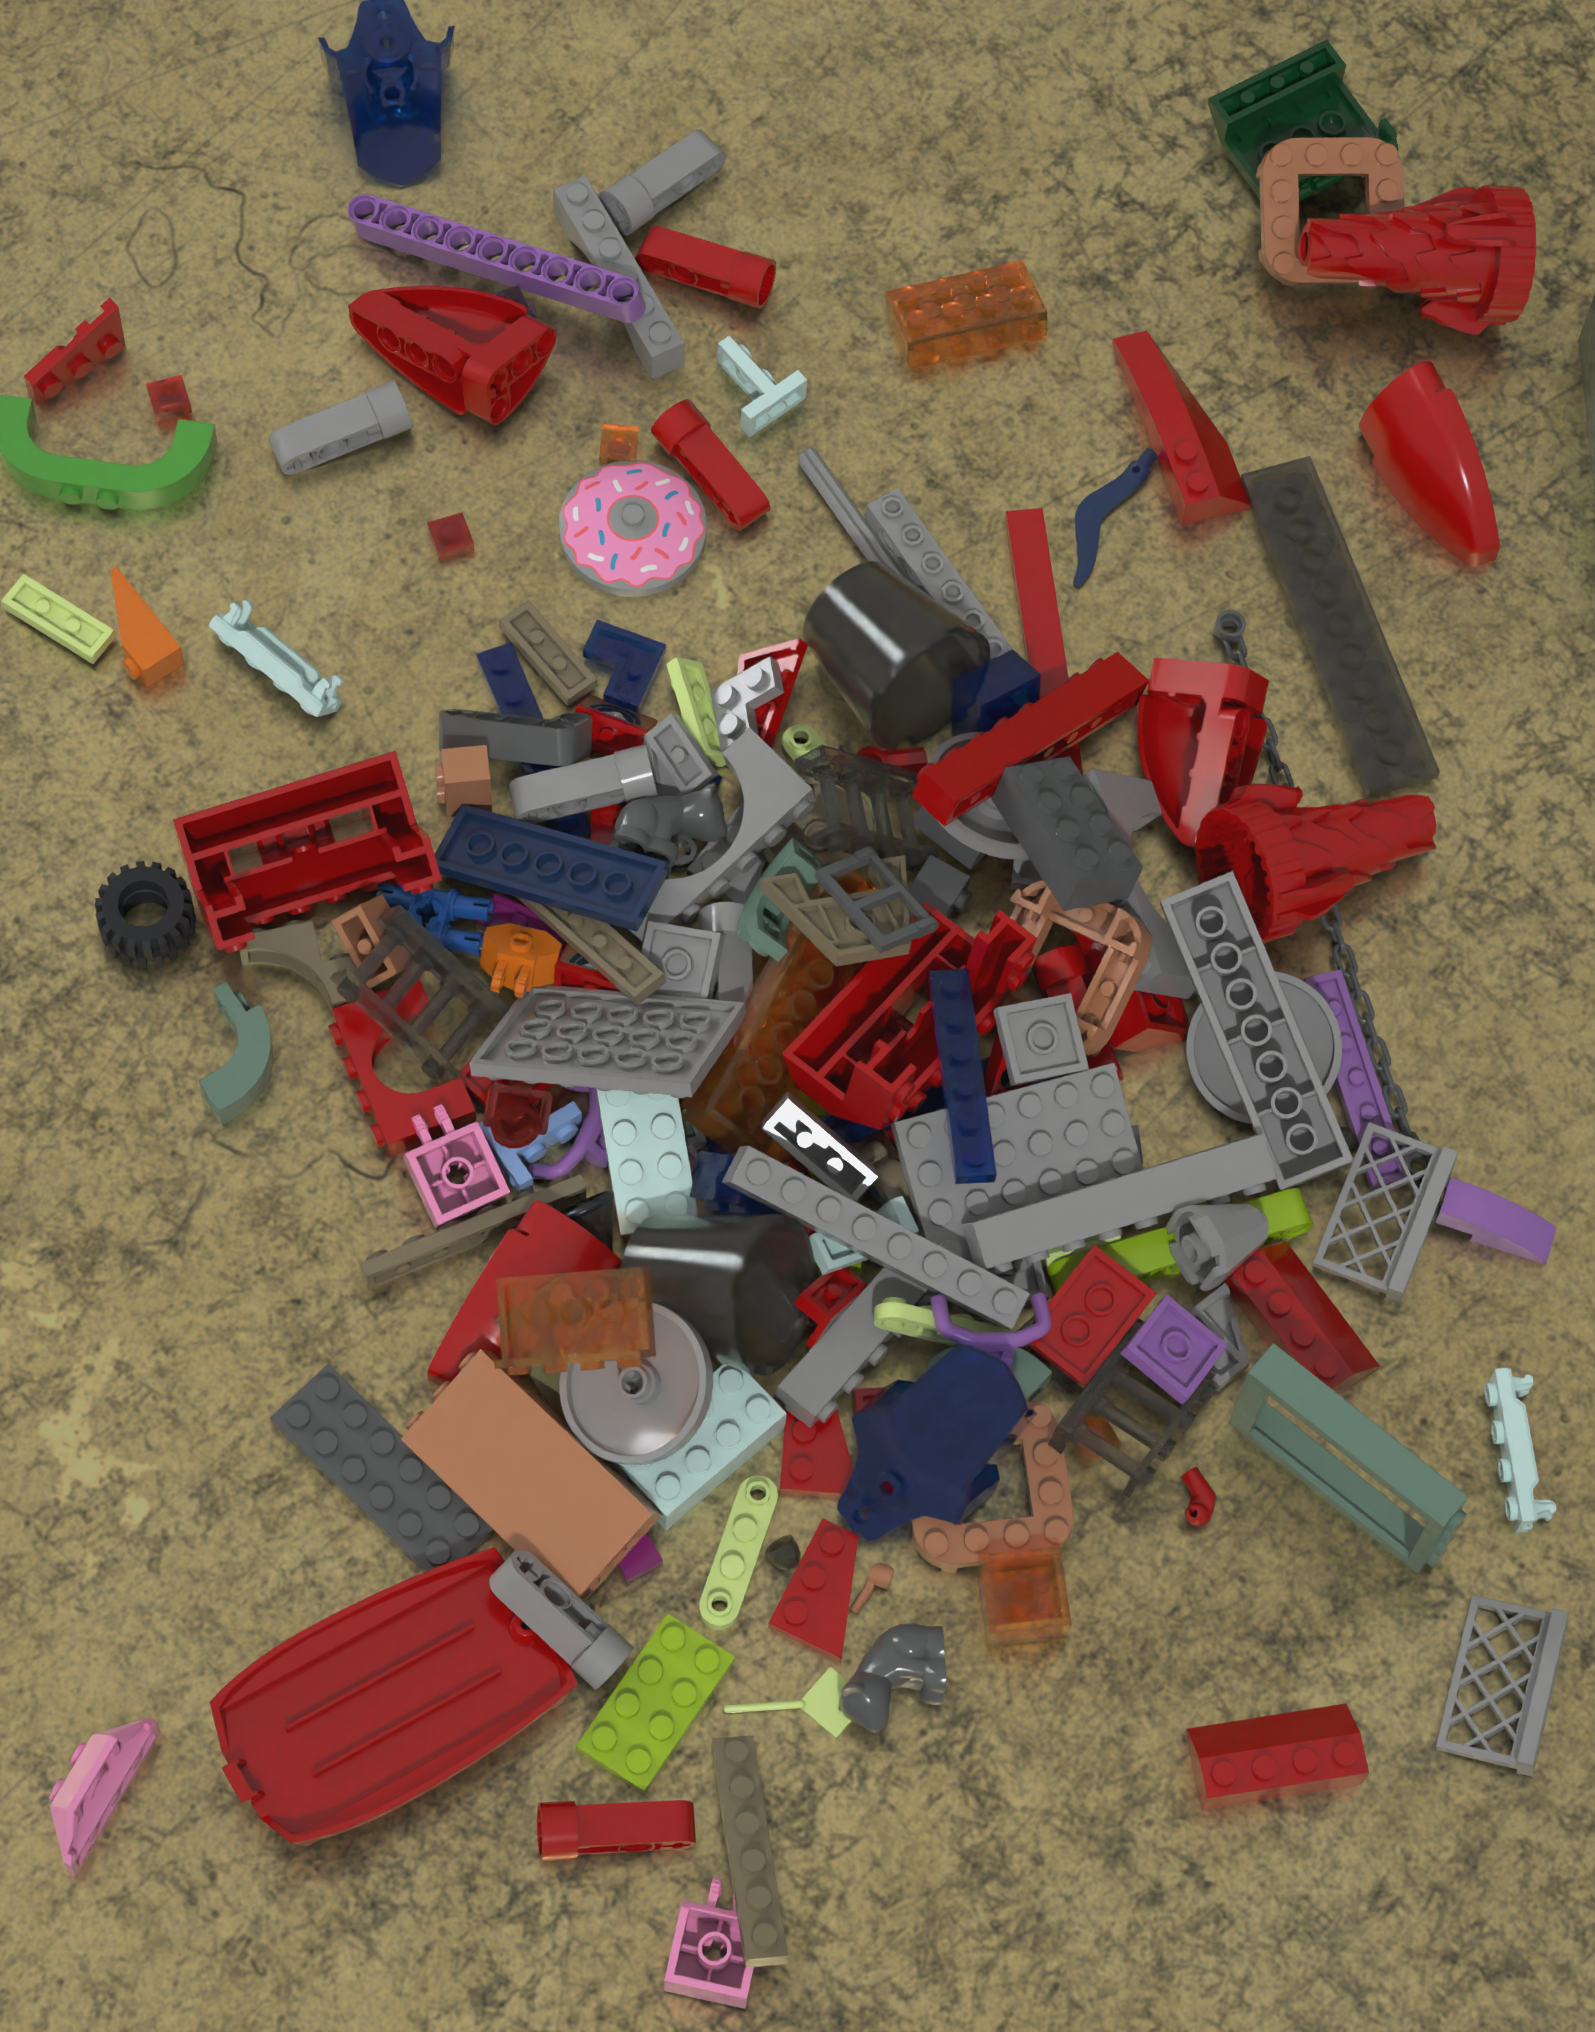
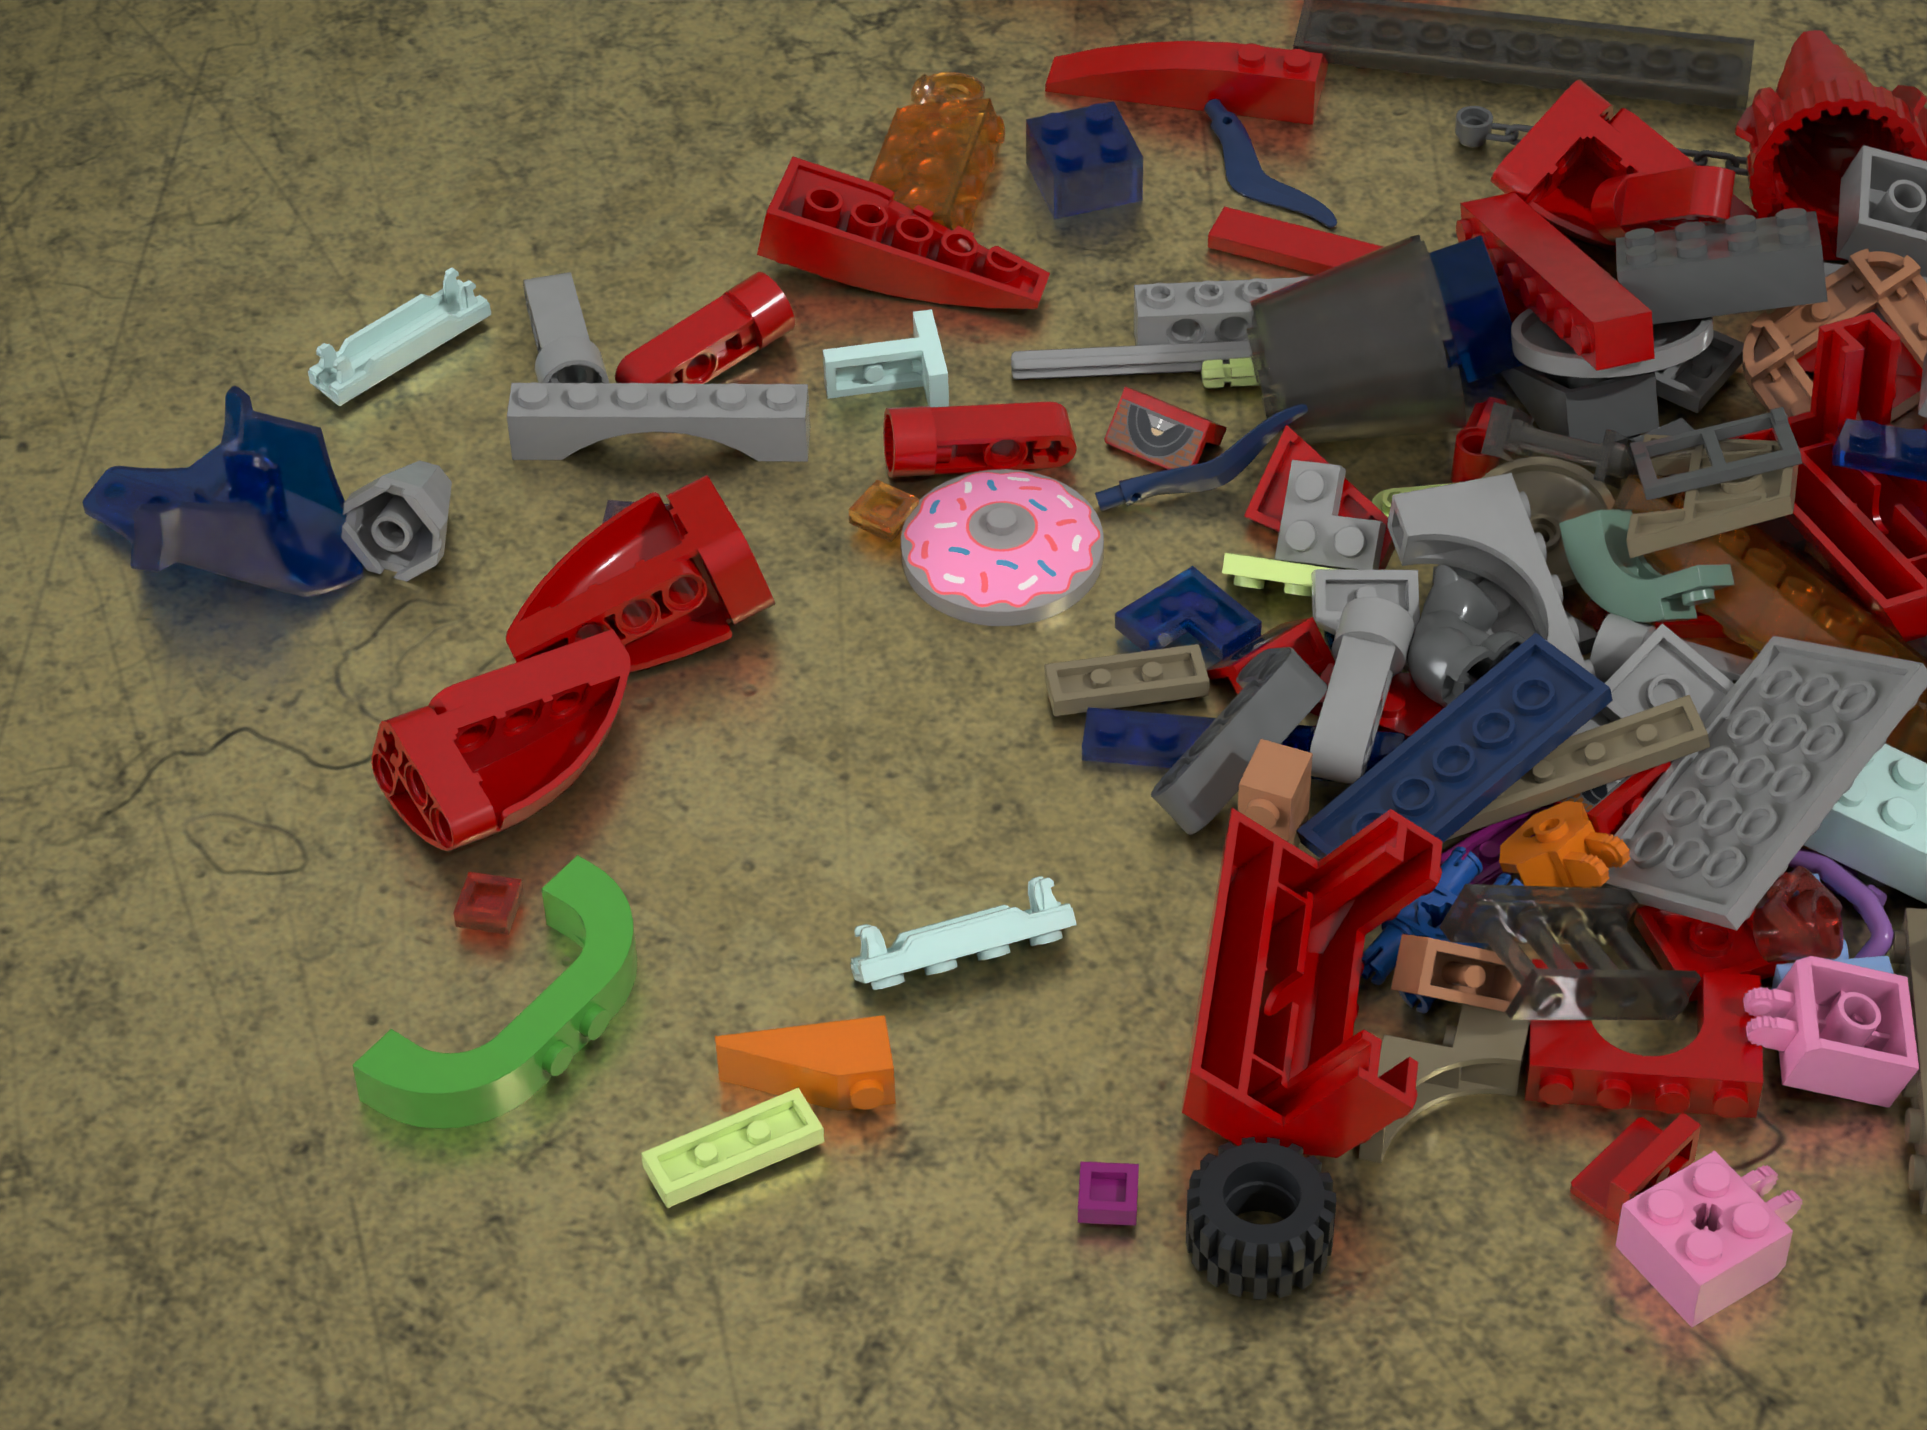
camera: 55 degrees left, 20 degrees down
red wing [24,297,126,404] -> none
sand green arch [199,981,273,1126] -> none
light grey beam [269,380,413,475] -> none
medium lavender beam [347,194,646,323] -> none
clear red plate [427,512,474,560] -> none
none -> light aqua piece [308,267,491,406]
none -> light grey cone [341,460,452,582]
none -> red panel [371,629,631,851]
none -> red wedge [757,156,1050,309]
none -> clear orange piece [911,72,985,121]
none -> clear blue brick [1026,101,1143,219]
none -> magenta plate [1078,1161,1139,1225]
none -> dark blue piece [1095,404,1308,512]
none -> panel [1104,387,1227,470]
none -> red panel [1570,1112,1701,1226]
none -> red beam [1591,166,1735,243]
none -> bright pink hinge [1615,1151,1803,1327]

